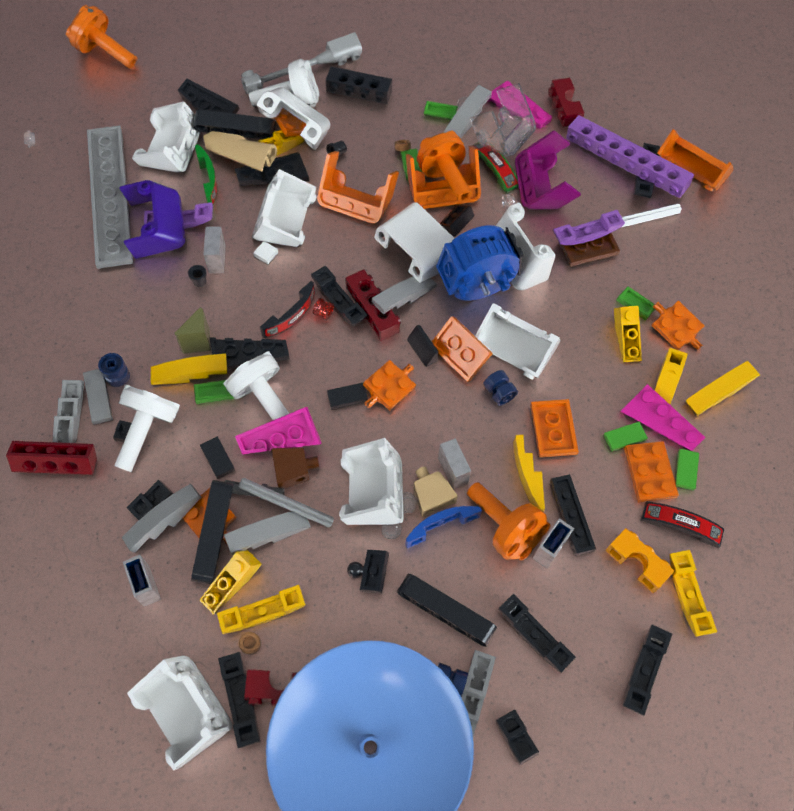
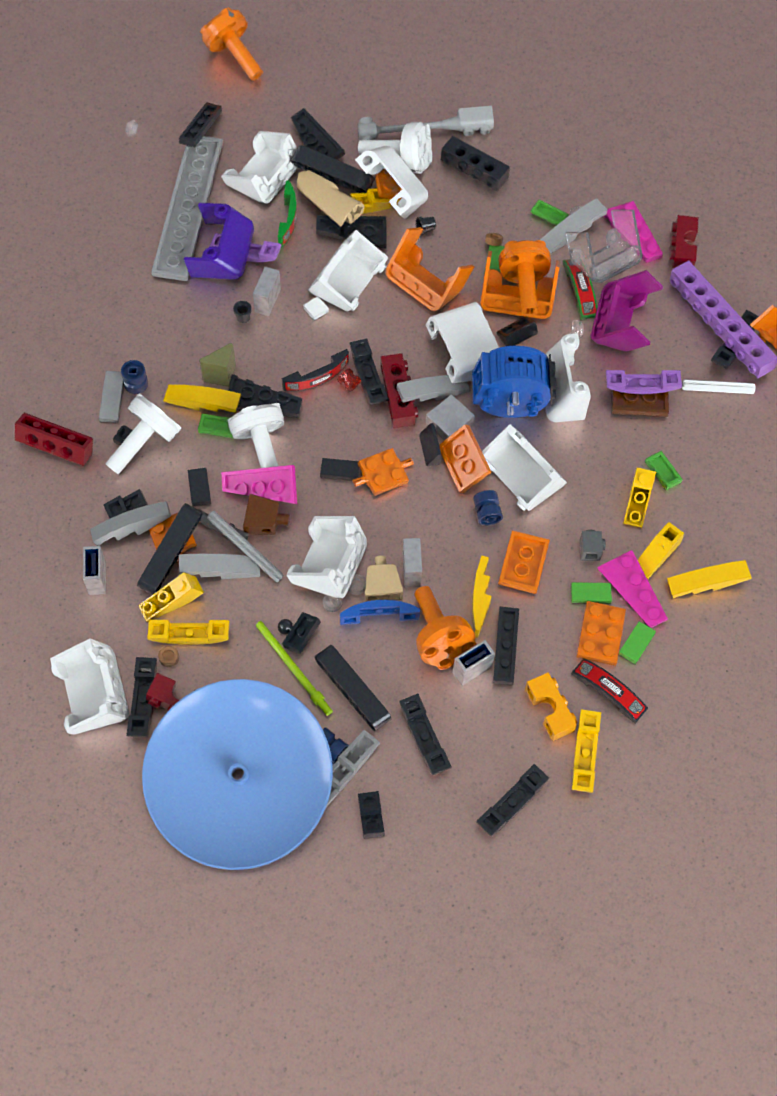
camera: 20 degrees right, 0 degrees up
light grey slope [53,380,84,443] -> none
orange plate [651,300,705,350] -> none
none -> black plate [179,102,222,148]
none -> lime bar [255,621,333,716]
none -> flat silver piece [425,394,475,440]
none -> dark grey brick [580,529,606,561]

